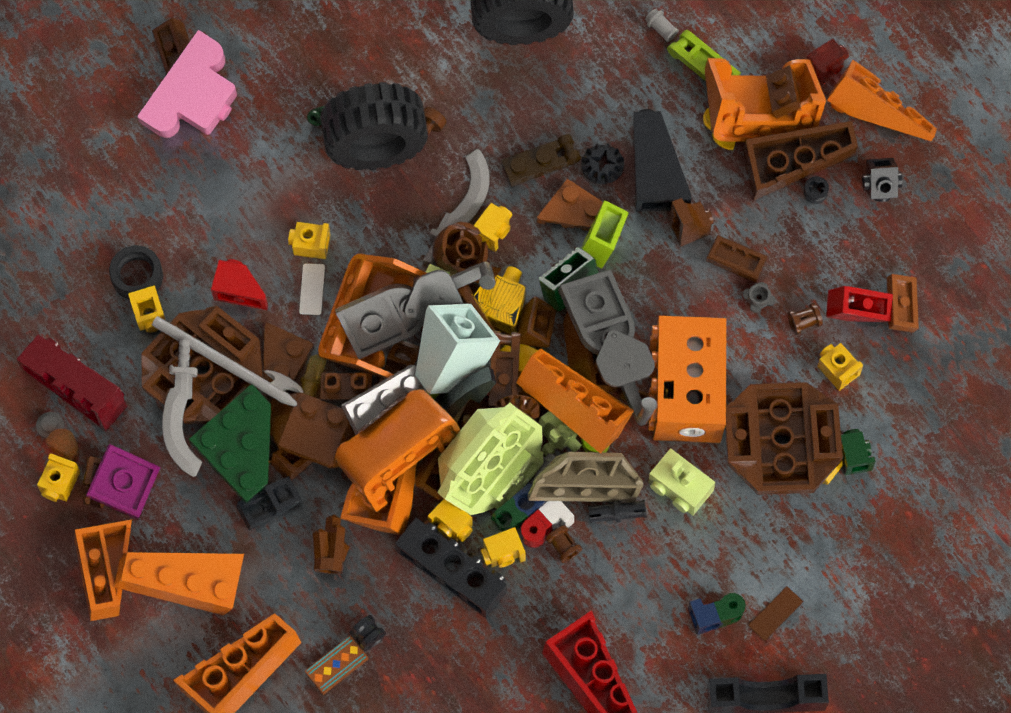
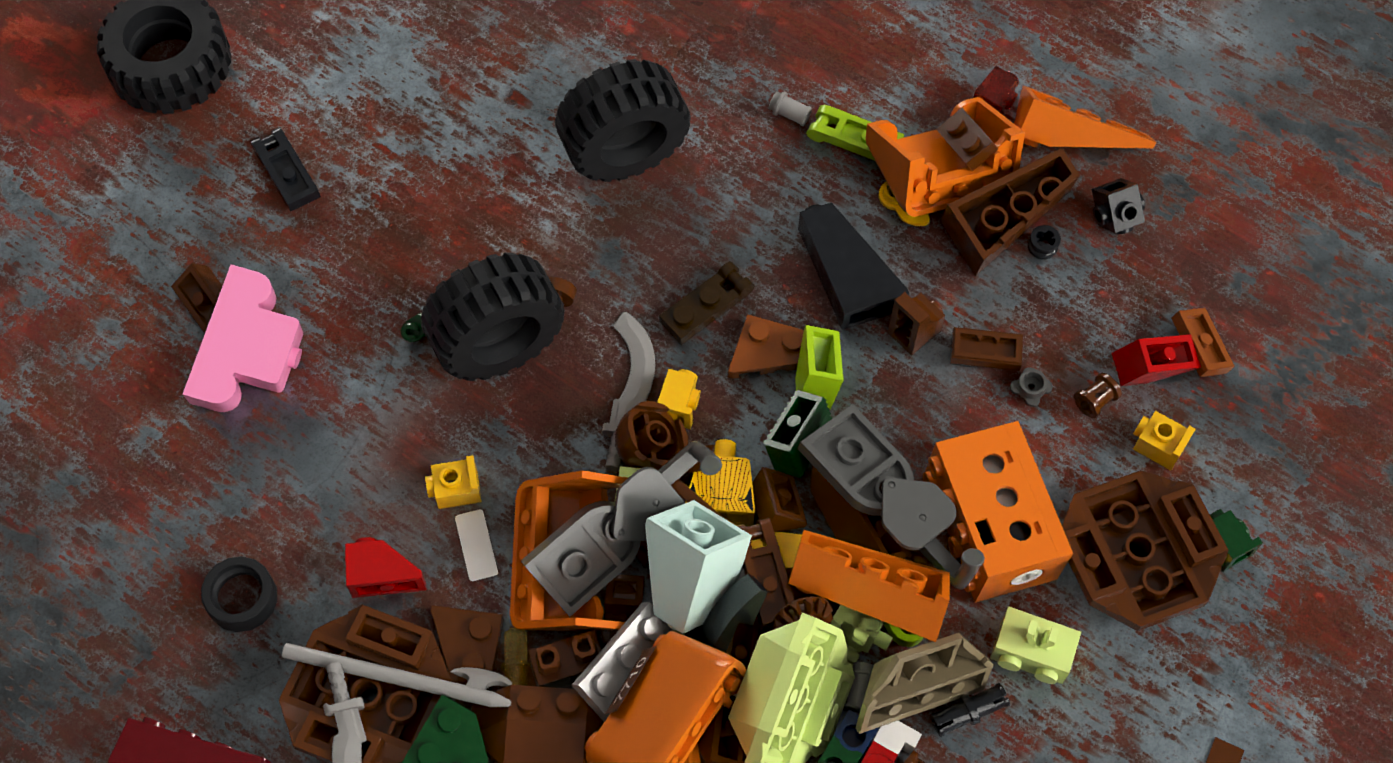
camera: 20 degrees left, 5 degrees down
yellow brick [128,285,166,333] -> none
black gear [581,143,624,184] -> none

